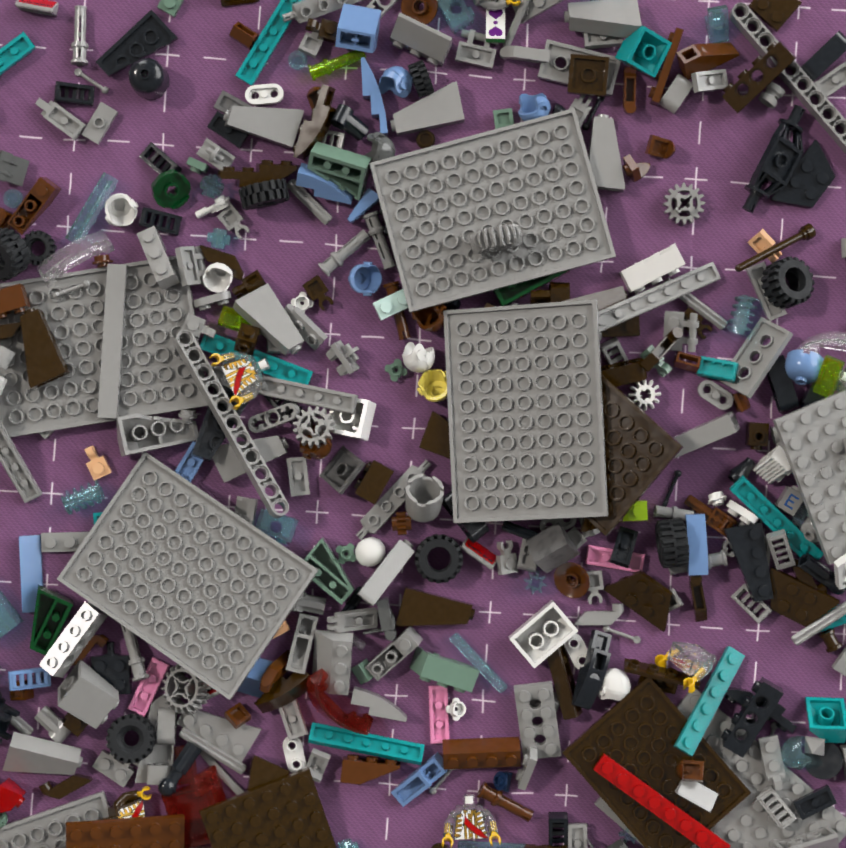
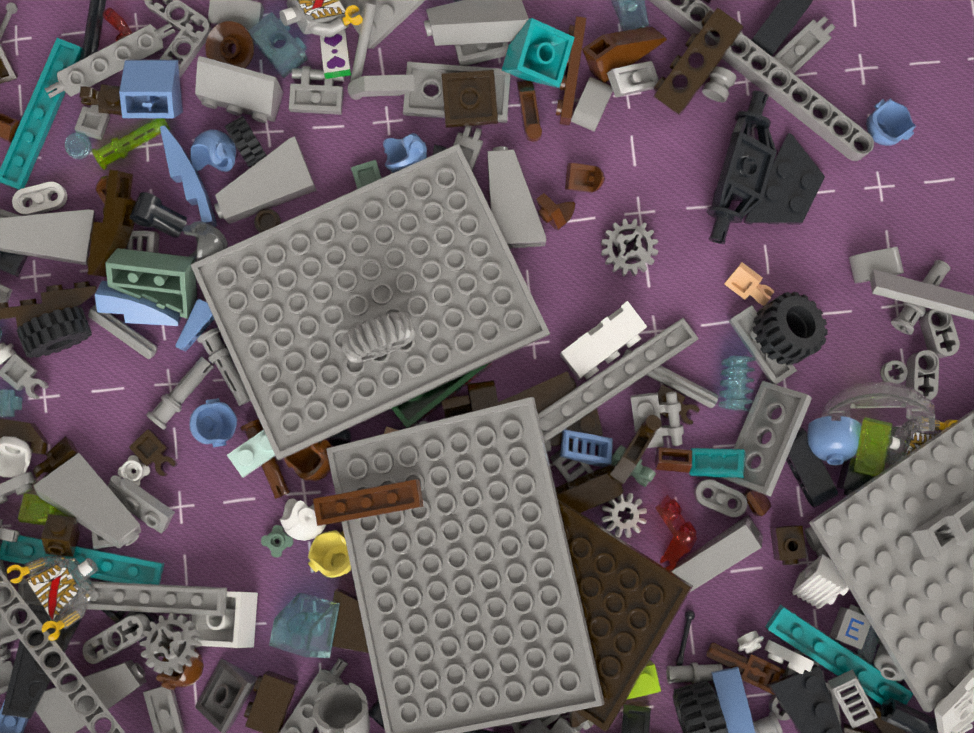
camera: 15 degrees left, 5 degrees down
light grey hips [326,340,360,376] -> none
black hinge [582,96,605,130] -> none
black cone [728,457,756,483] -> none
dark brown piece [735,223,816,272] -> none
none -> clear light blue slope [269,593,340,658]
none -> reddish brown plate [313,479,424,526]
none -> medium blue slope [560,430,613,467]
none -> clear red plate [655,494,697,571]

